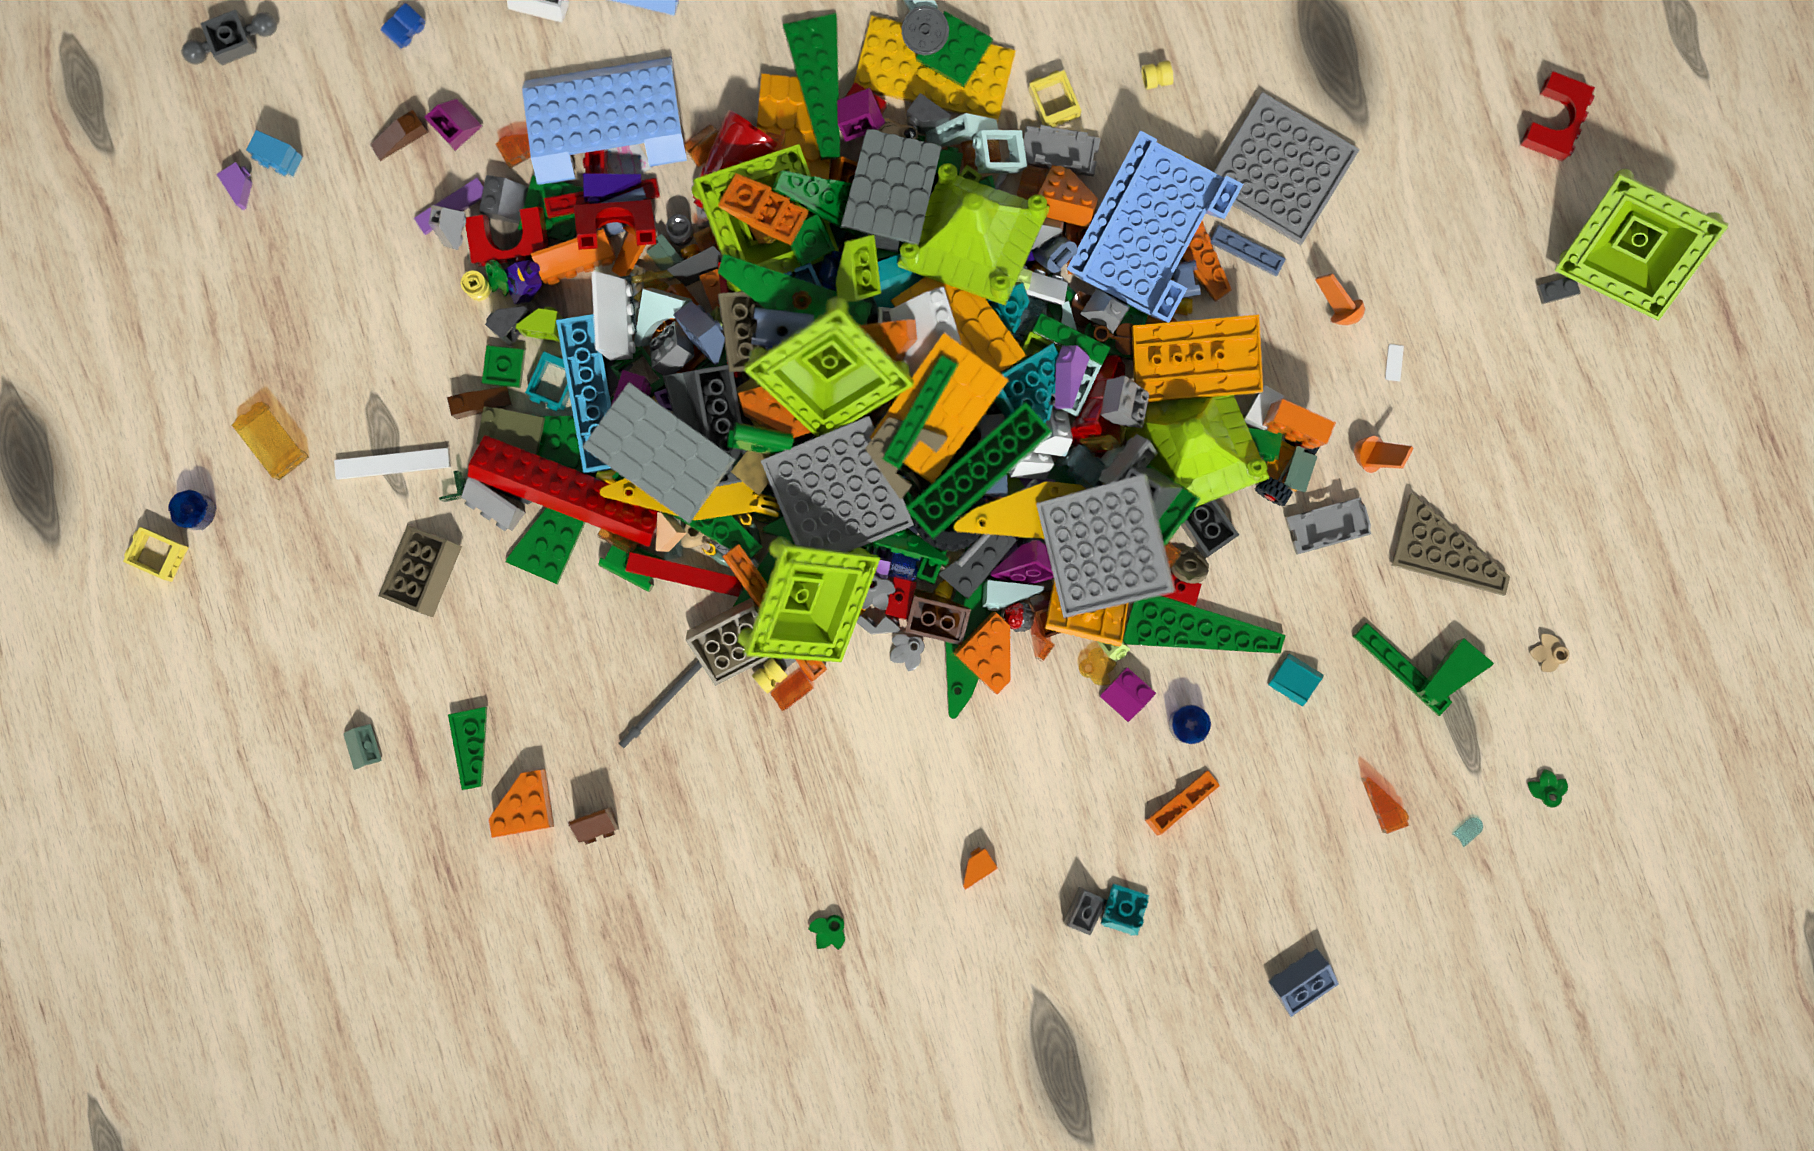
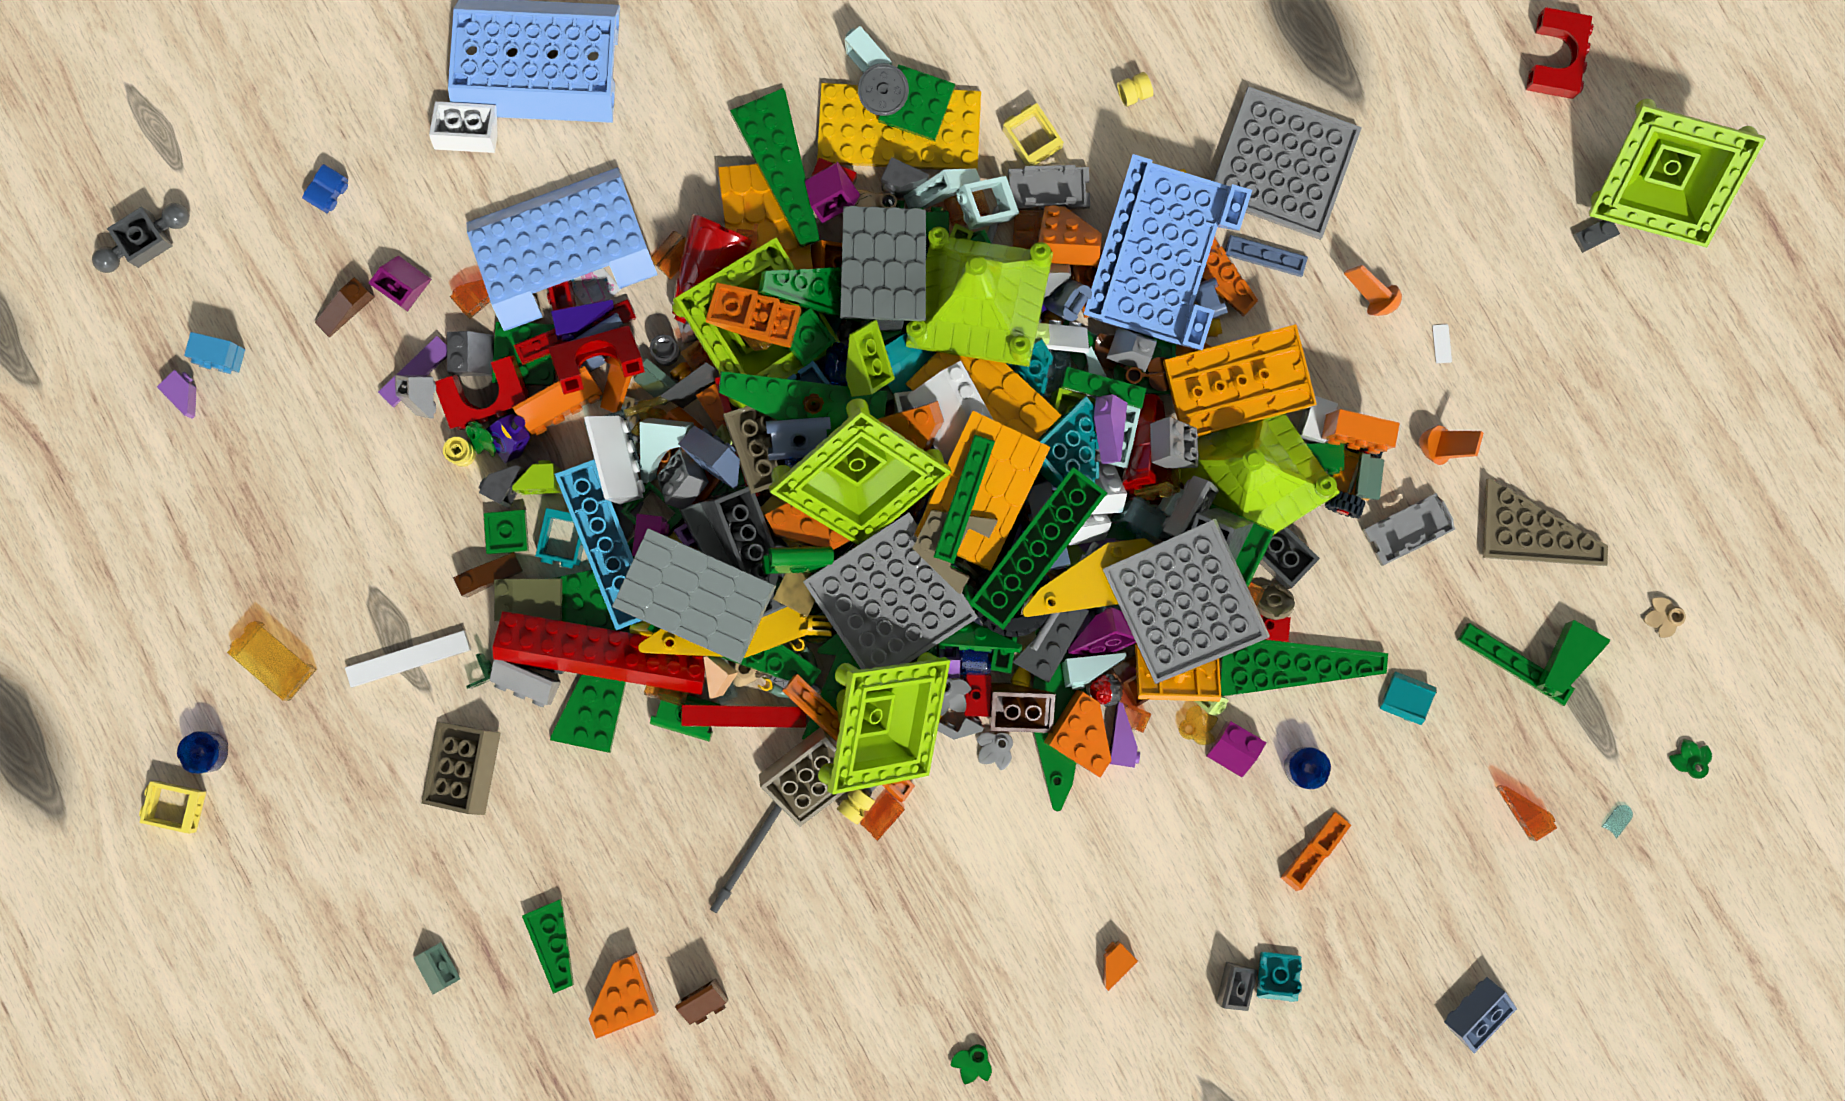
camera: 20 degrees left, 0 degrees up
none -> medium lavender slope [1110,702,1140,768]

